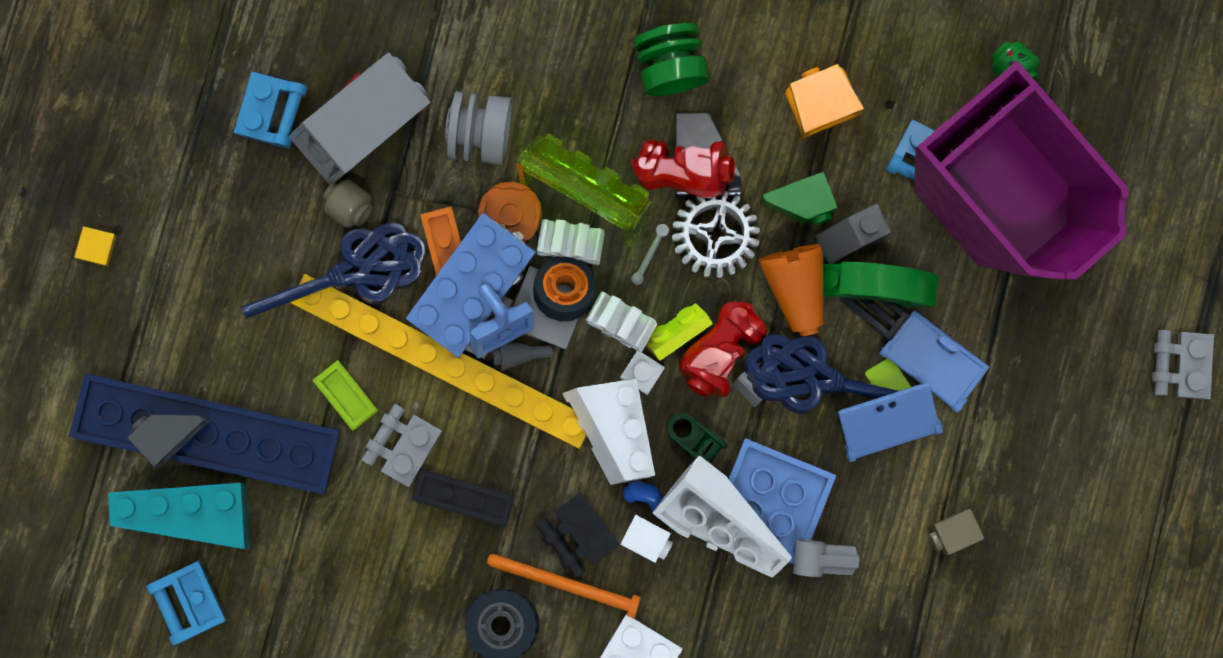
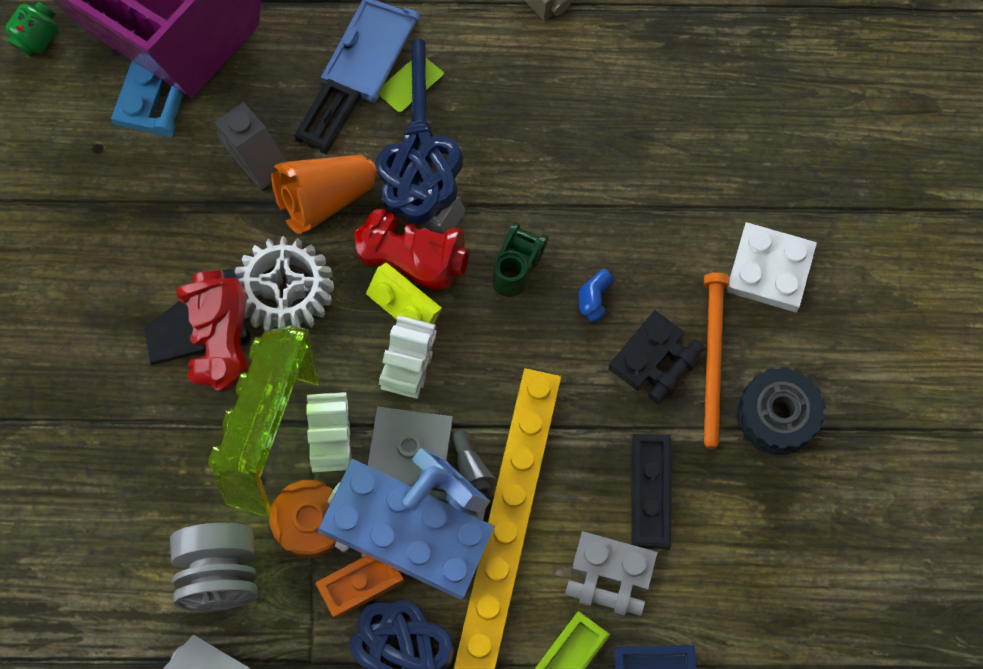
camera: 105 degrees left, 15 degrees down
wheel [533,256,596,322] -> none
white wedge [562,378,655,485] -> none
white plate [620,351,665,395] -> none
white brick [620,515,673,563] -> none
light grey hinge [631,224,669,285] -> none
green wheel [633,23,710,96] -> none
white wedge [652,455,792,578] -> none
medium blue plate [728,438,836,565] -> none
green slope [761,172,838,226] -> none
light orange torso [785,64,864,139] -> none
light grey piece [793,539,860,577] -> none
green arch [823,262,939,308] -> none
medium blue door [838,382,943,462] -> none

